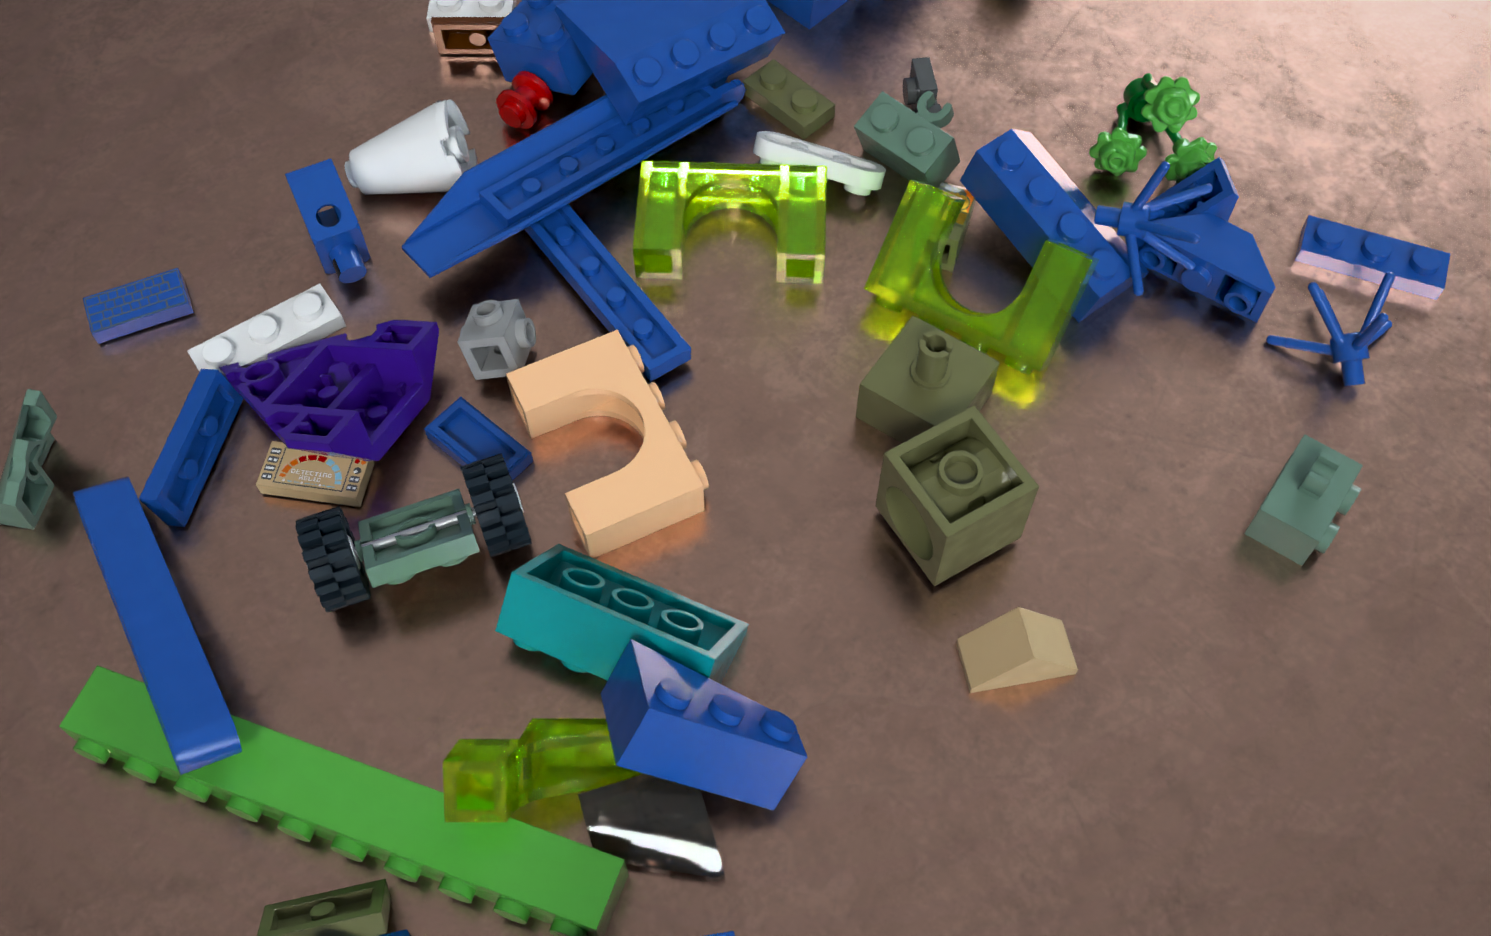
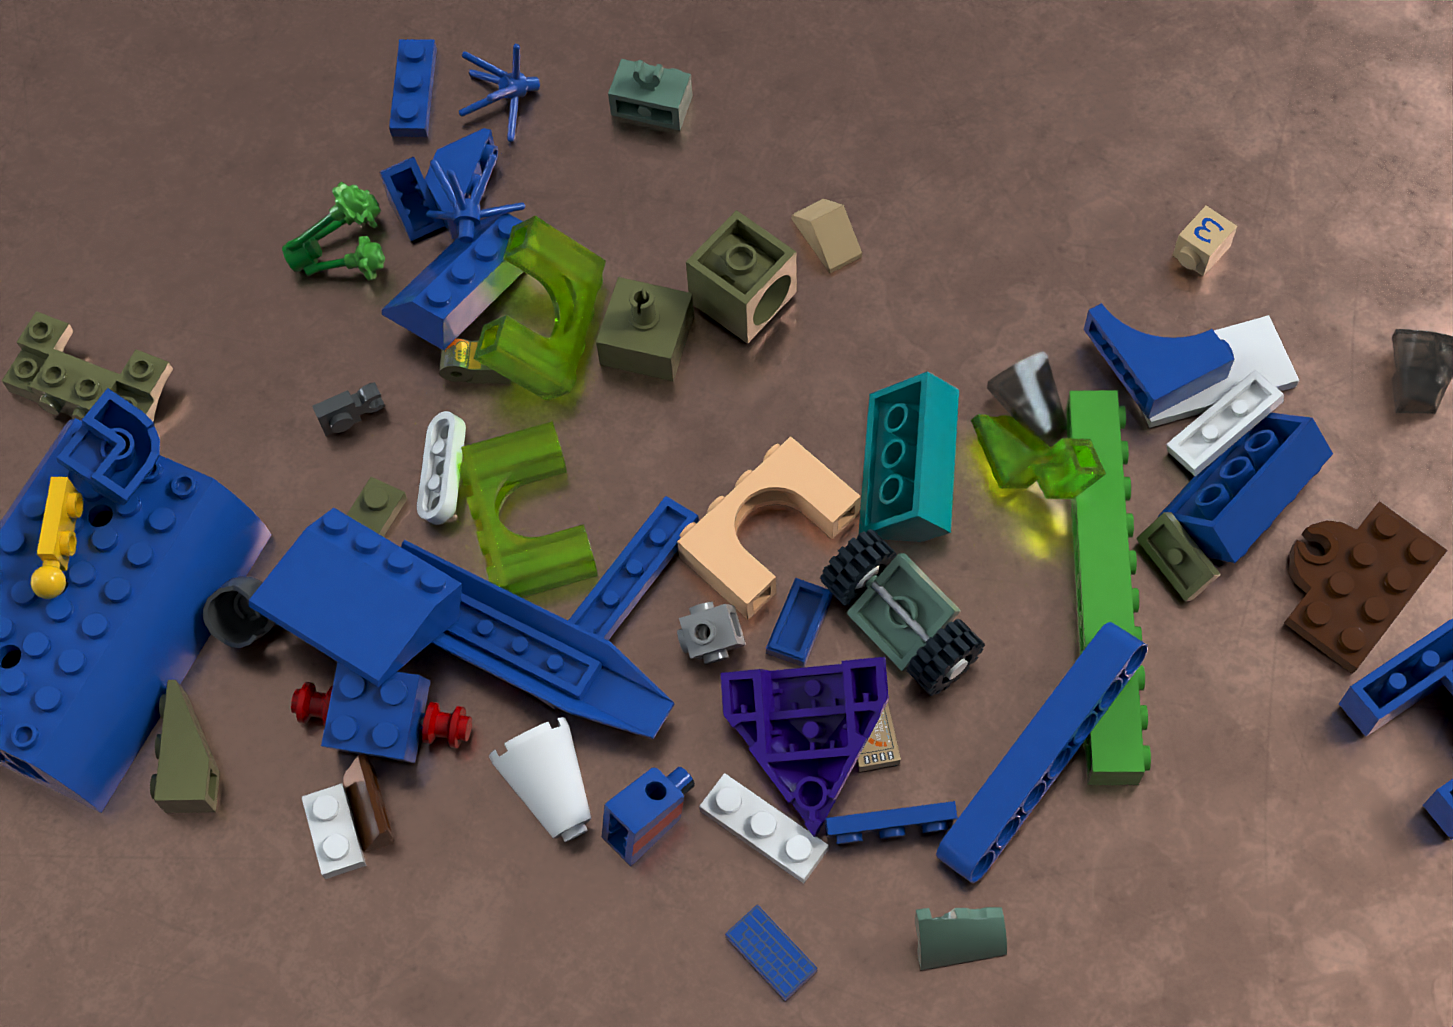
camera: 105 degrees left, 5 degrees up
blue wedge [600,639,808,810] -> none
sand green brick [854,90,960,196] -> none

